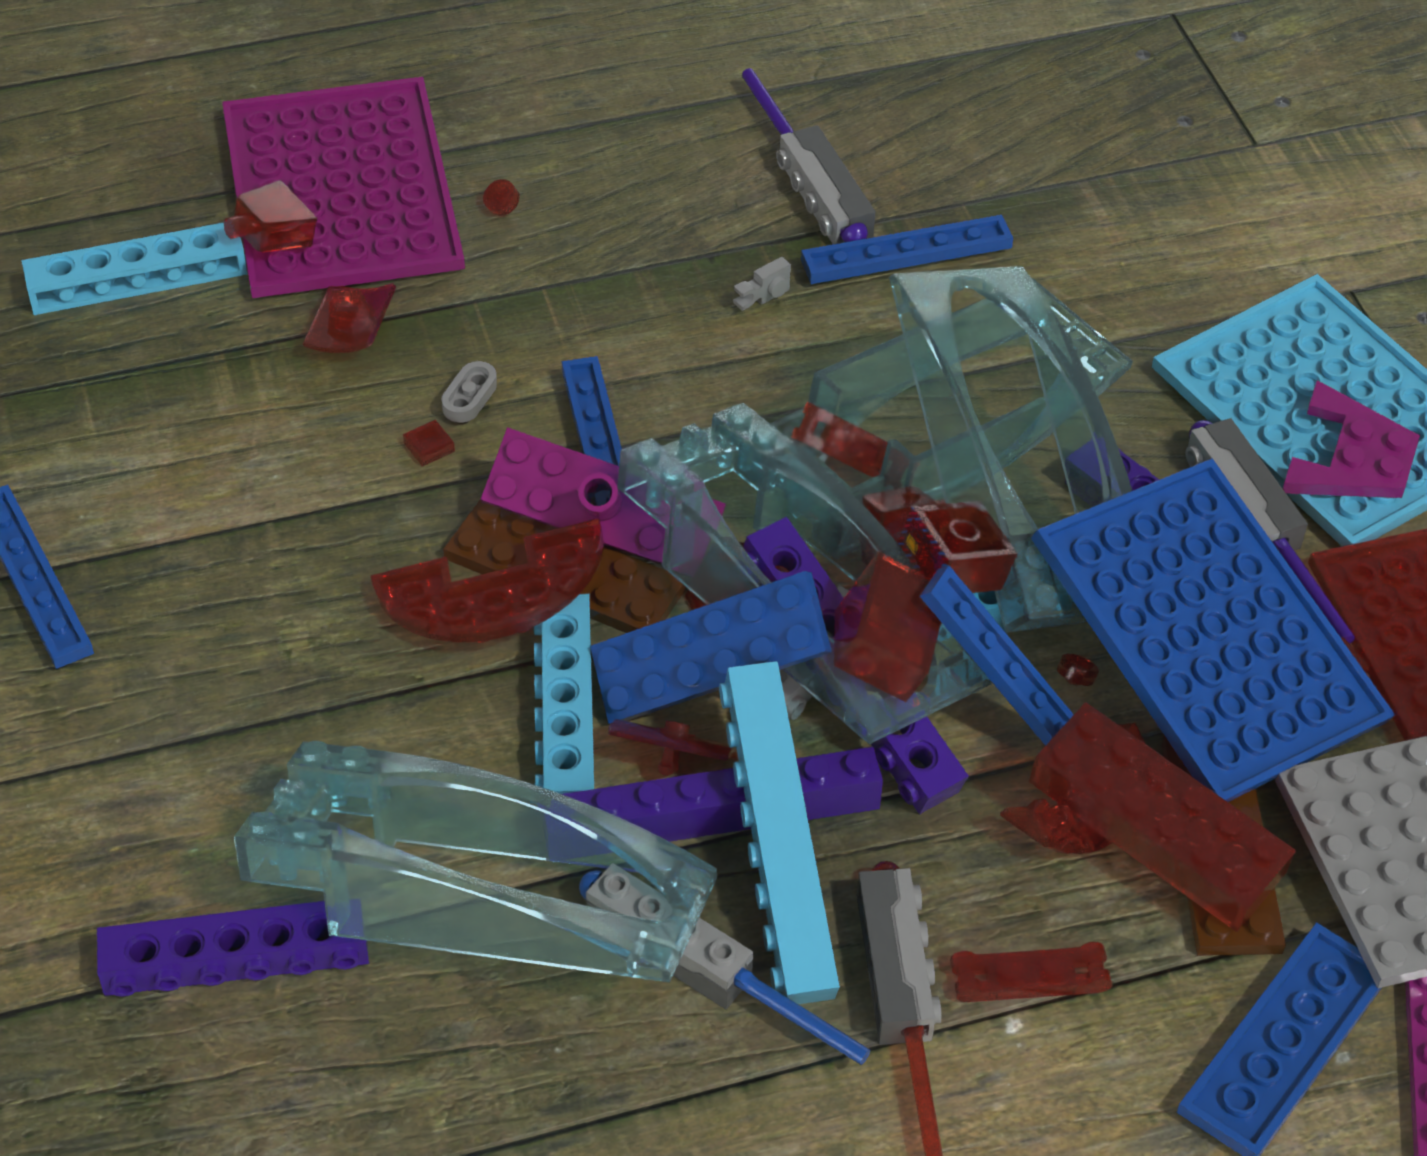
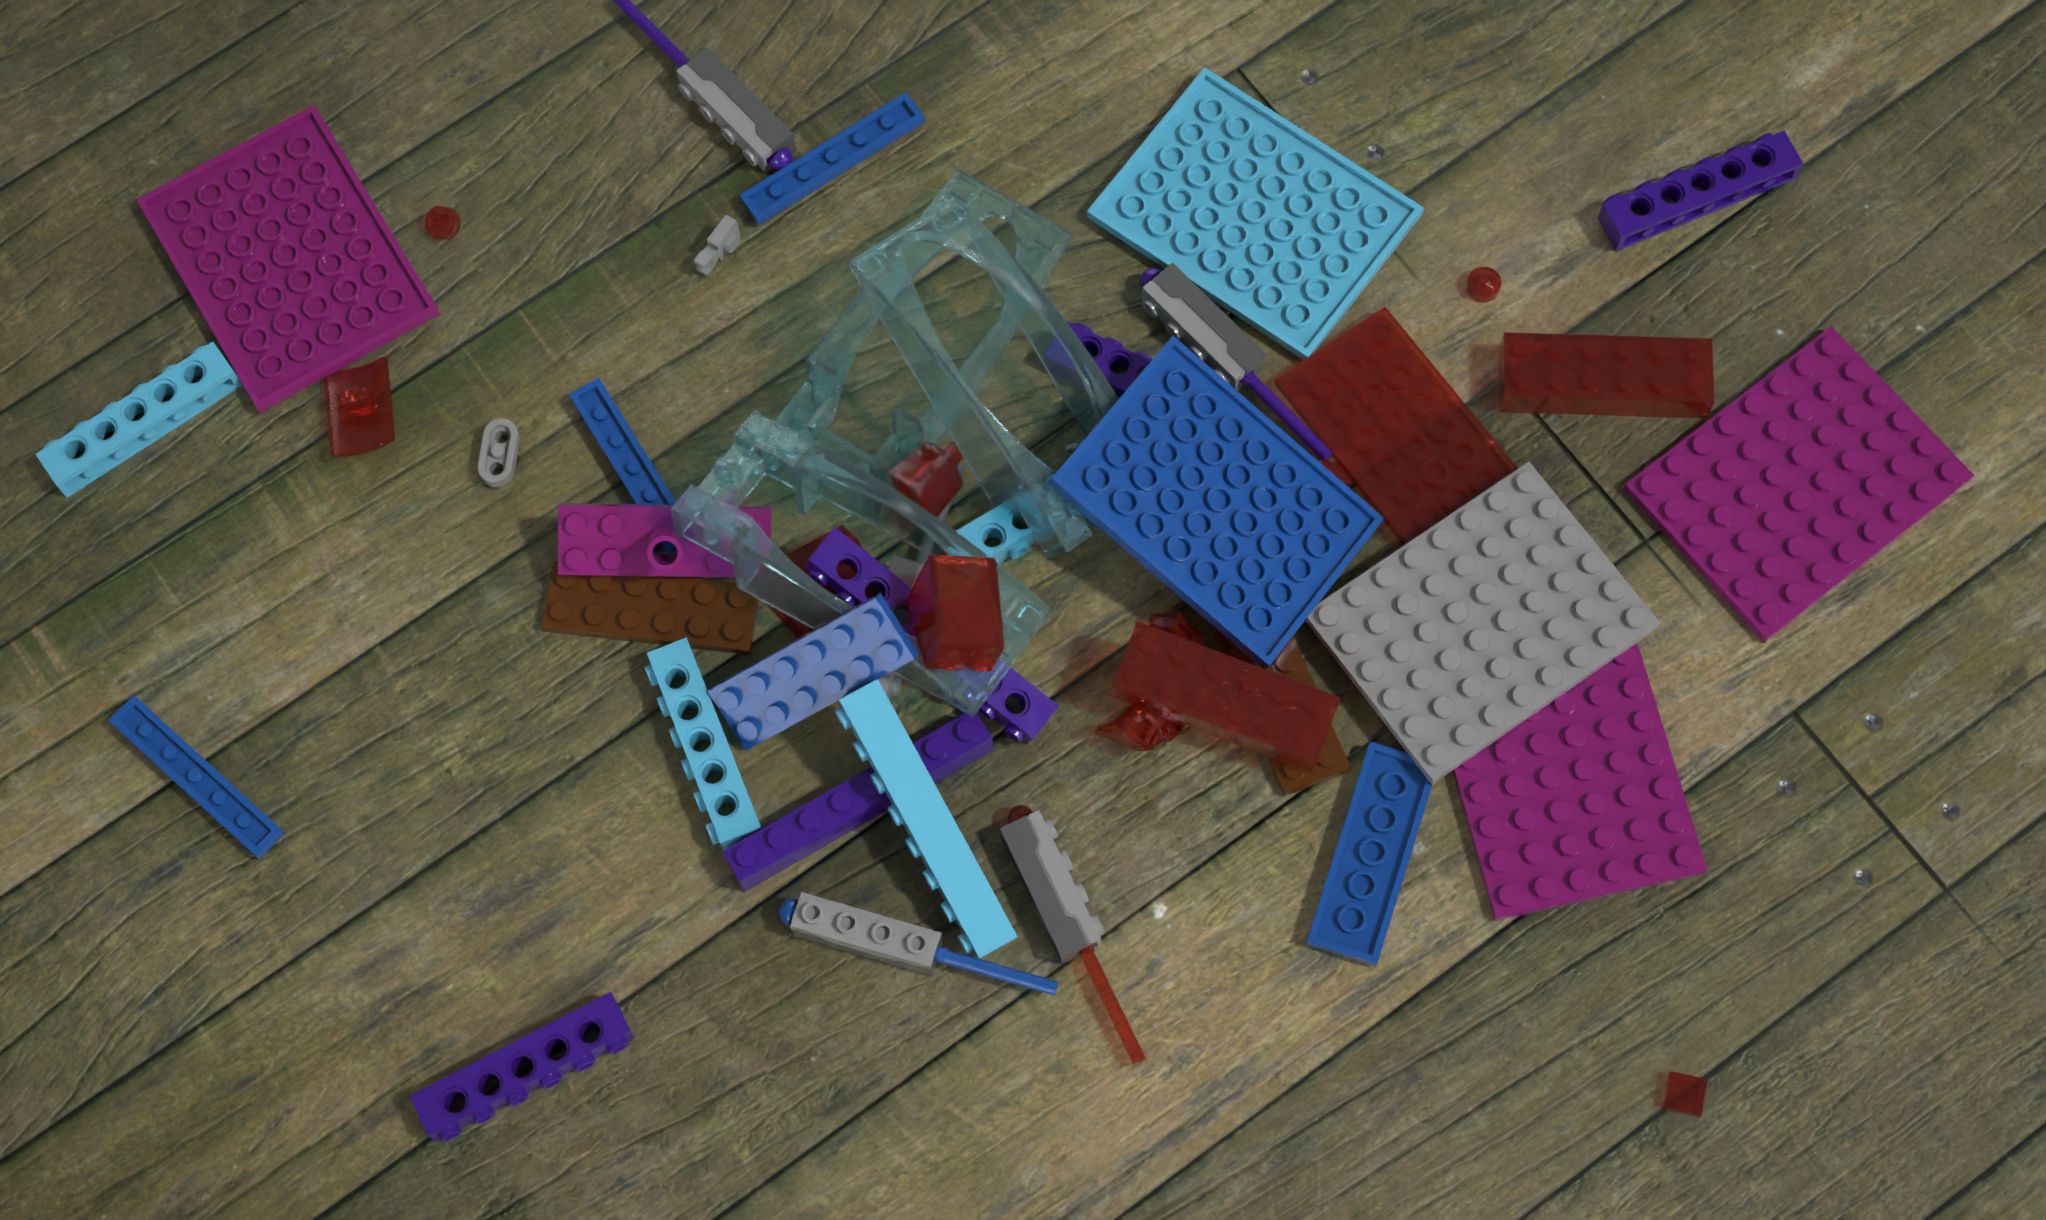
camera: 15 degrees left, 20 degrees up
clear red torso [224,181,317,252] -> none
clear light blue windscreen [234,741,717,983] -> none
clear red plate [371,518,604,643] -> none
clear red tile [403,419,455,467] -> none
clear red shield [608,719,738,776] -> none
clear red plate [791,402,917,492] -> none
clear red brick [898,501,1018,593] -> none
blue plate [920,565,1098,775] -> none
clear red plate [950,942,1112,1002] -> none
clear red tile [1056,653,1099,686] -> none
magenta wing [1283,380,1420,498] -> none

